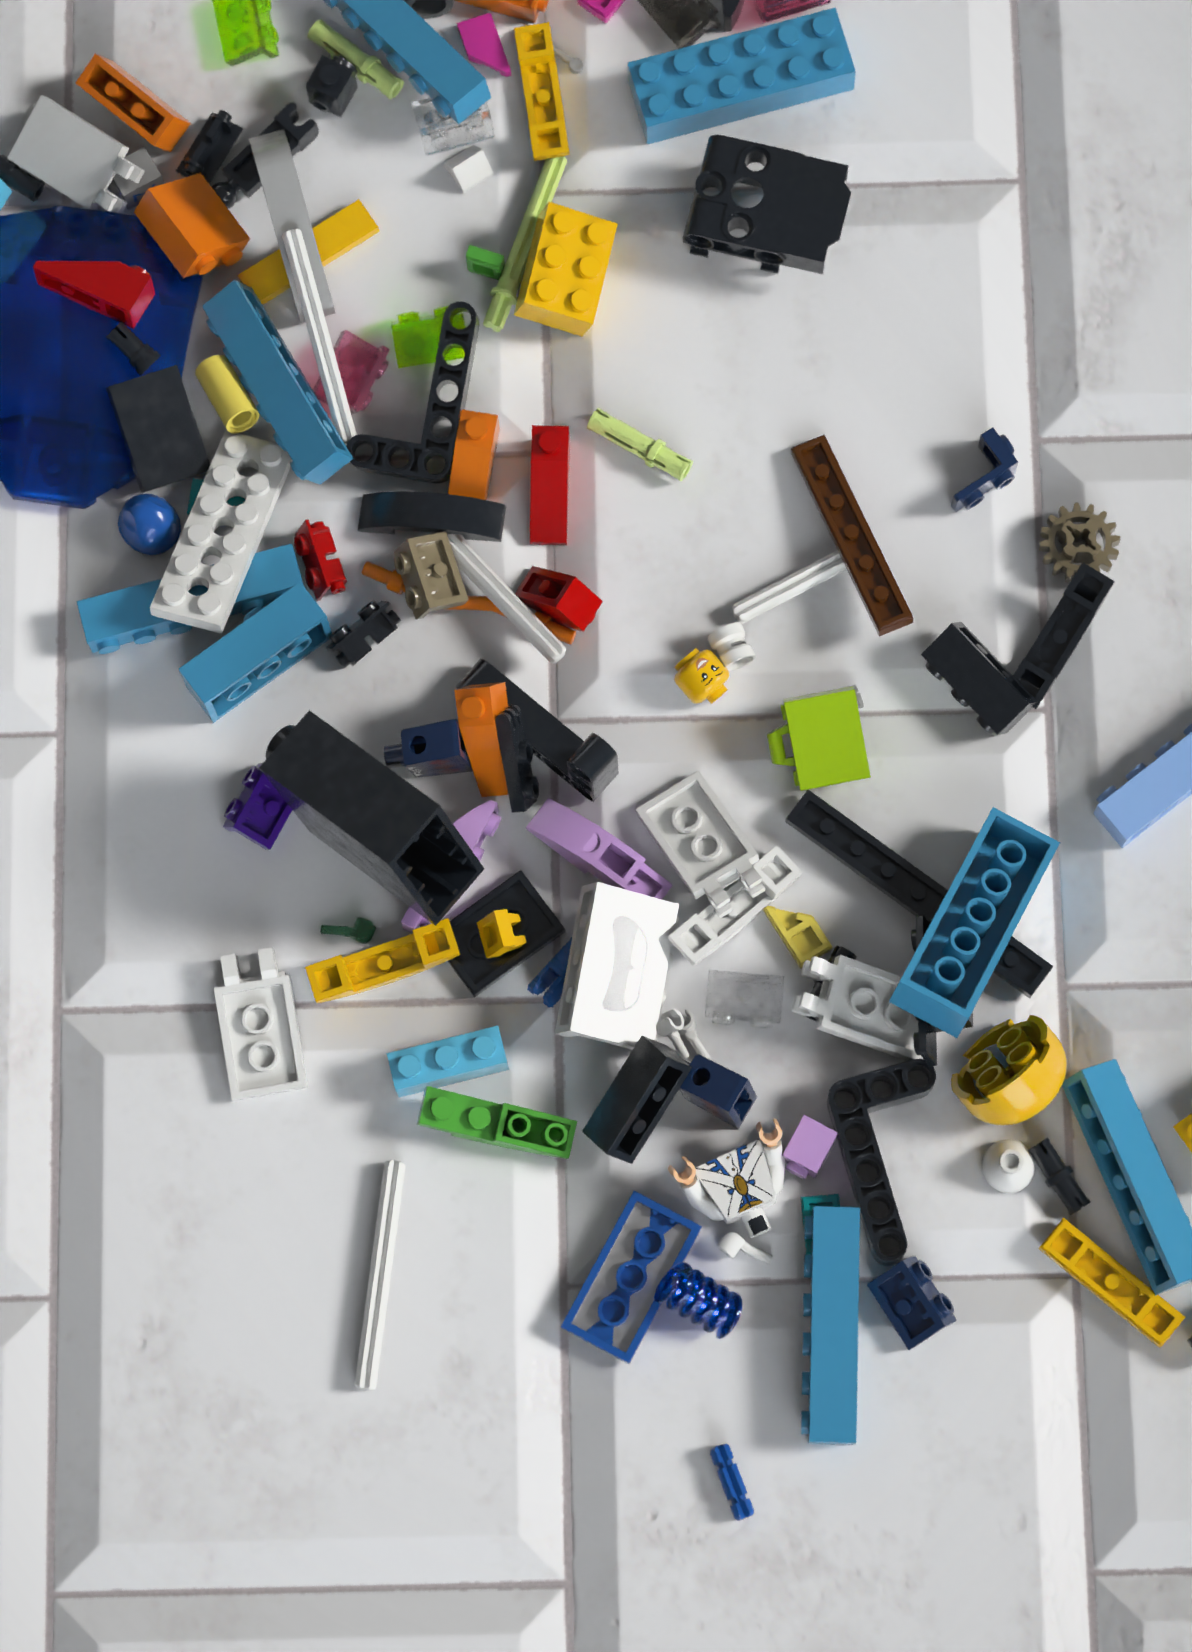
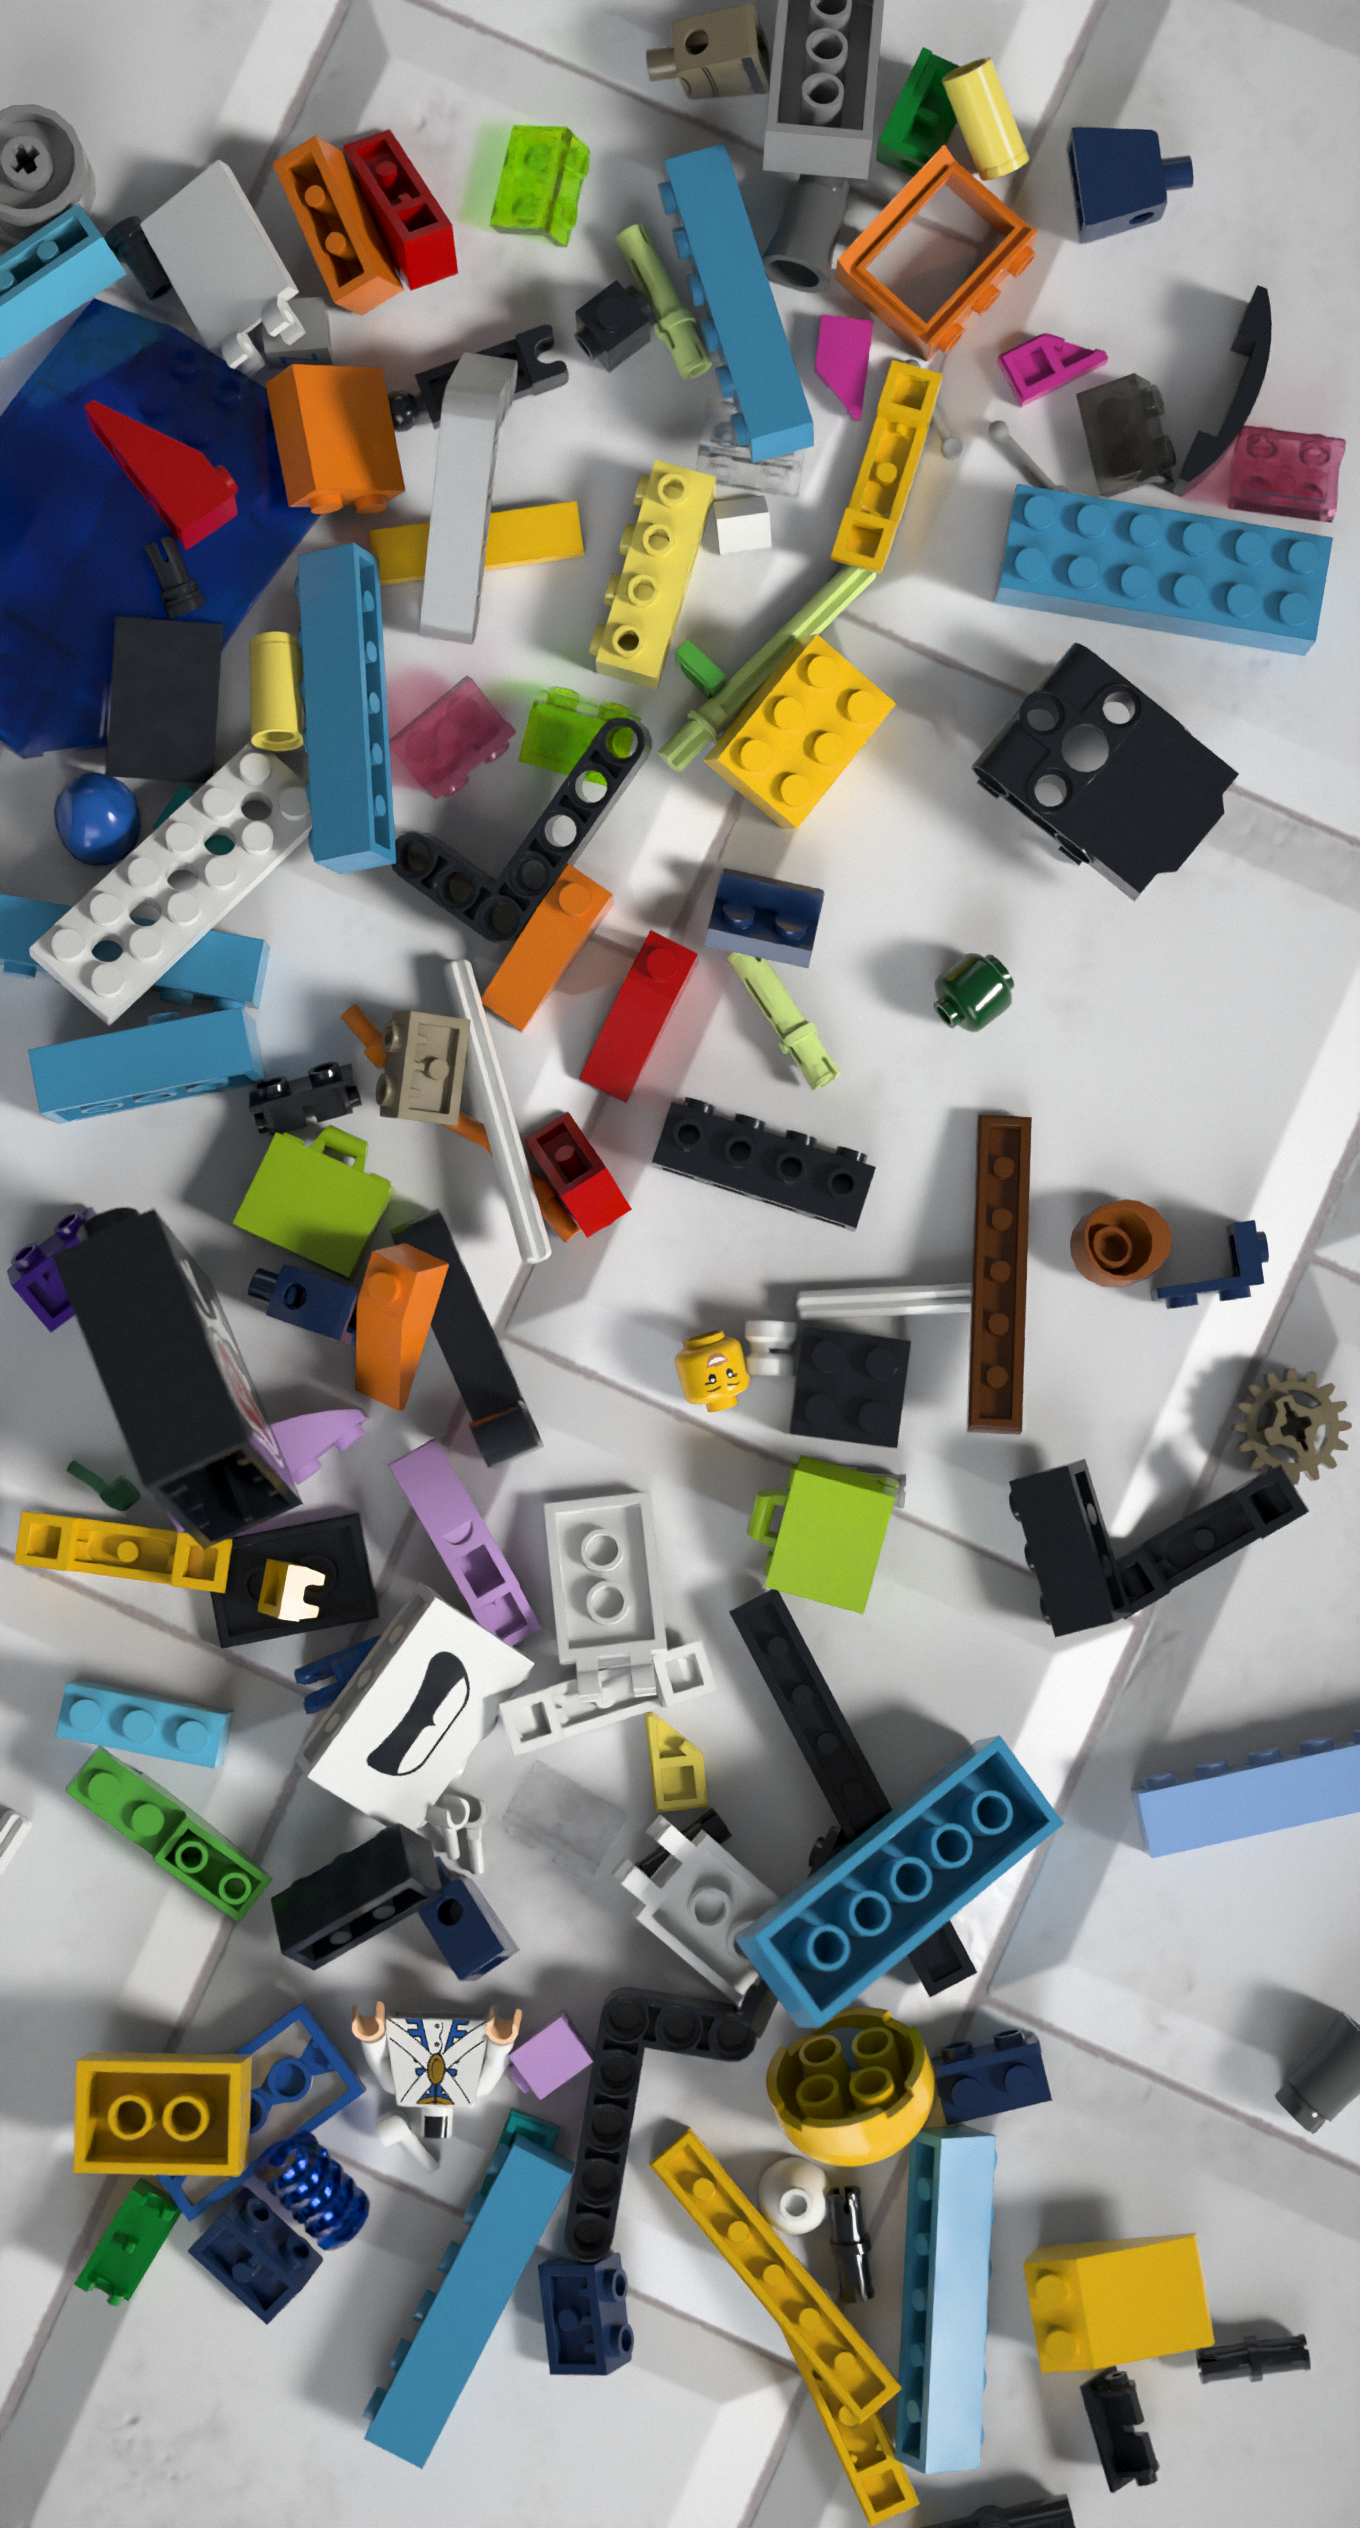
camera: 25 degrees right, 10 degrees up
black hinge [176,110,243,184] -> none
white axle [282,229,357,444] -> none
red hinge [294,519,347,601] -> none
black slope [357,491,506,542] -> none
black hinge [495,704,539,813] -> none
blue axle [710,1444,754,1521] -> none
none -> yellow brick [73,2052,252,2176]
none -> green hinge [74,2177,182,2306]
none -> dark blue bracket [187,2187,323,2325]
none -> lime piece [232,1125,395,1282]
none -> red slope [342,129,458,291]
none -> light yellow brick [589,459,716,690]
none -> yellow tile [649,2127,902,2425]
none -> black brick [652,1097,876,1232]
none -> dark blue bracket [704,868,825,968]
none -> black brick [788,1327,911,1449]
none -> dark blue bracket [930,2029,1052,2126]
none -> dark green head [933,953,1014,1032]
none -> light grey hinge [988,420,1069,492]
none -> dark orange hat [1070,1199,1172,1287]

